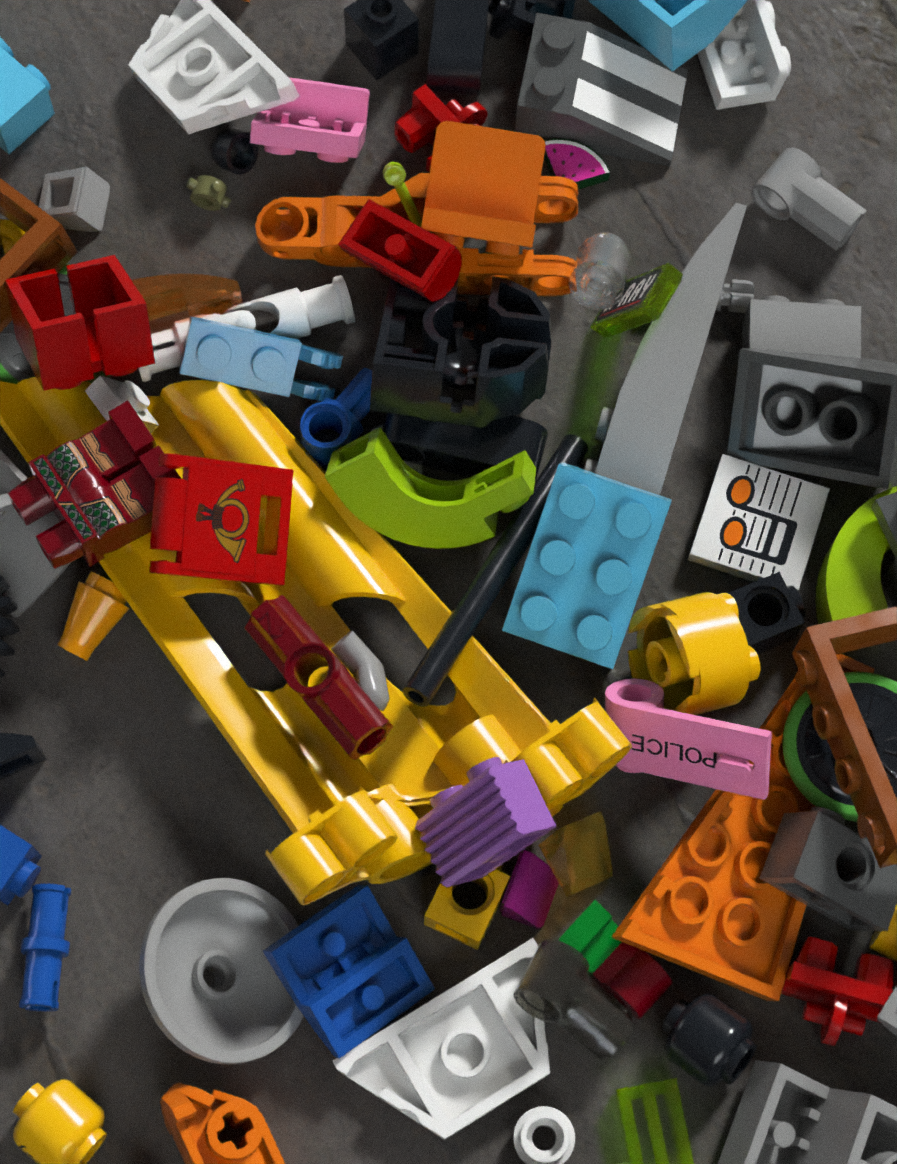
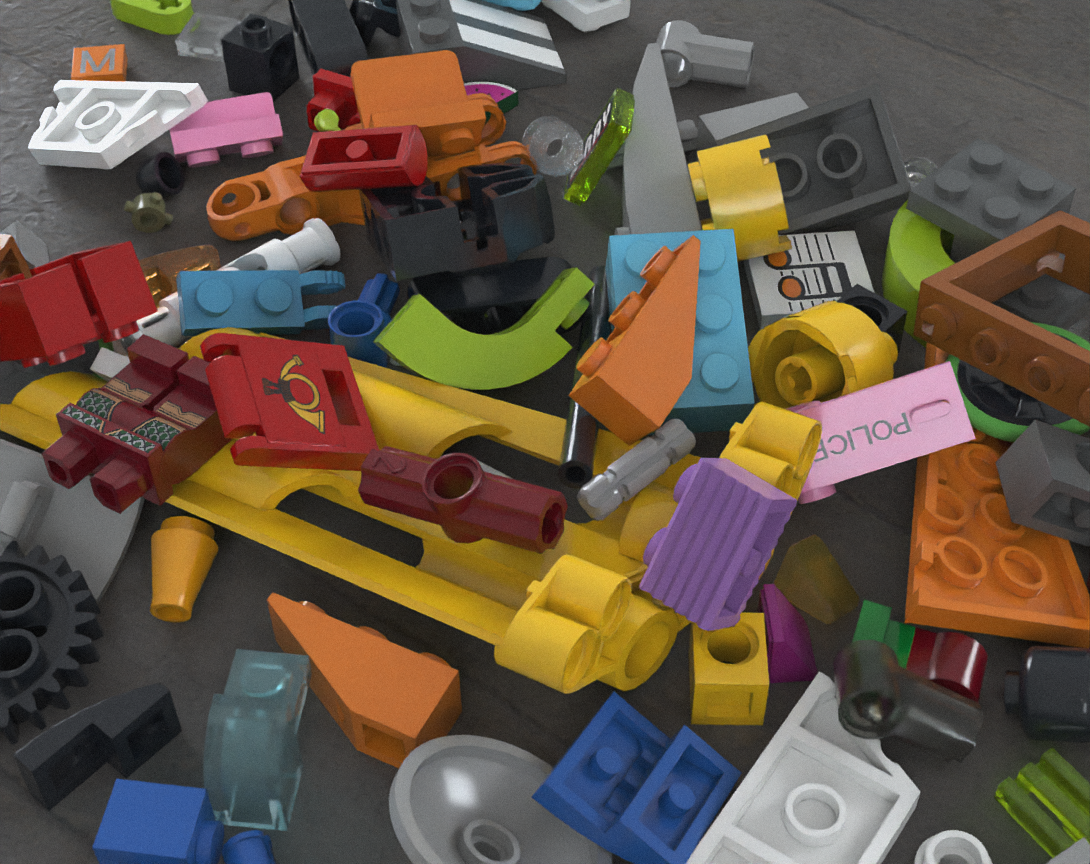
camera: 20 degrees left, 25 degrees down
none -> clear light blue brick [203,649,312,831]
none -> orange slope [267,592,462,769]
none -> orange slope [568,235,701,446]
none -> light grey axle [577,419,696,521]
none -> yellow brick [688,134,792,262]

